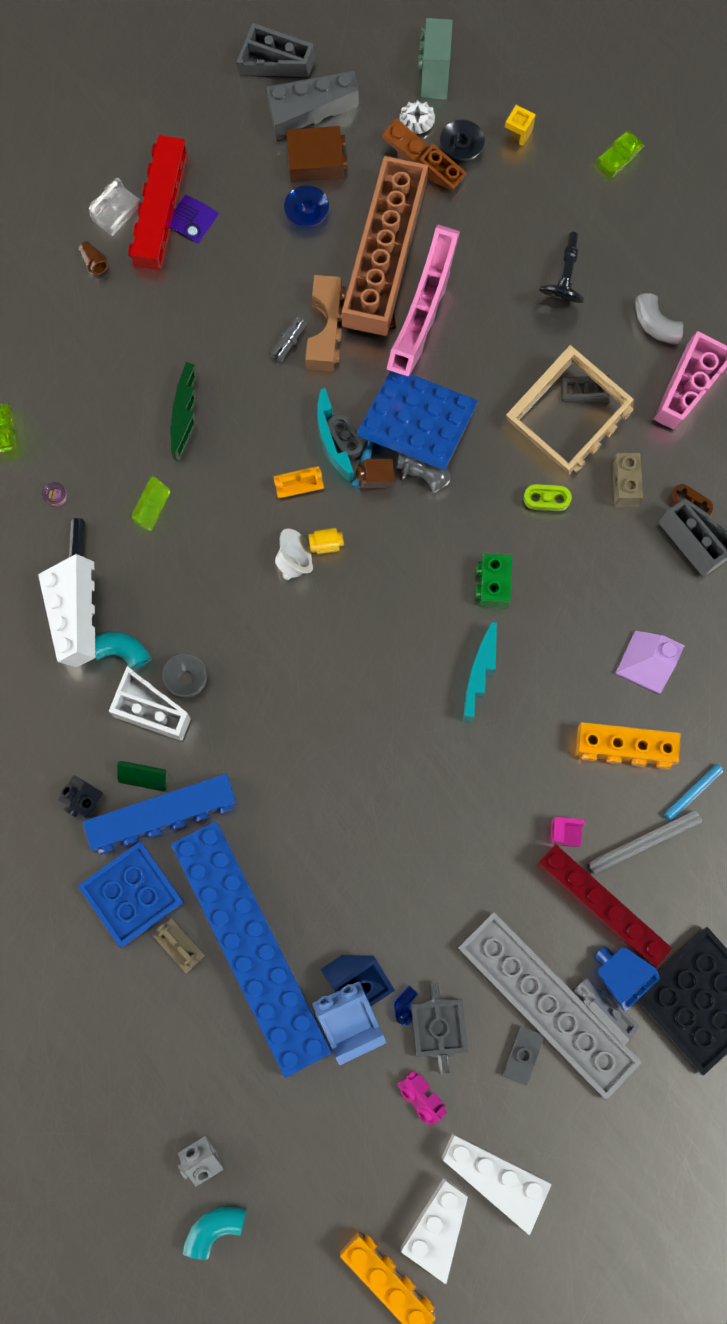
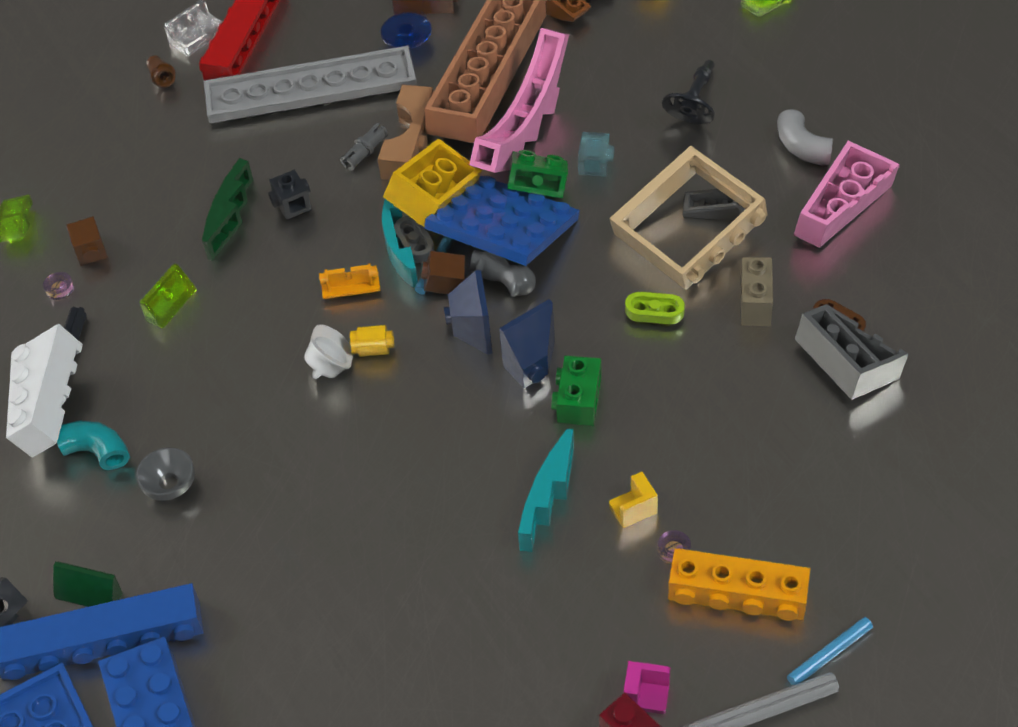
camera: 10 degrees right, 25 degrees down
white wedge [109,666,191,741] -> none
dark purple sticker [170,195,219,243] -> none
lavender slope [615,631,685,695] -> none
none -> reddish brown brick [66,216,108,266]
none -> light grey plate [204,46,417,123]
none -> black brick [268,169,312,220]
none -> yellow brick [383,139,483,227]
none -> dark blue slope [444,270,493,354]
none -> dark blue slope [499,299,555,389]
none -> green brick [507,150,568,198]
none -> clear light blue brick [578,132,615,177]
none -> yellow panel [609,472,658,528]
none -> tile [657,530,691,564]

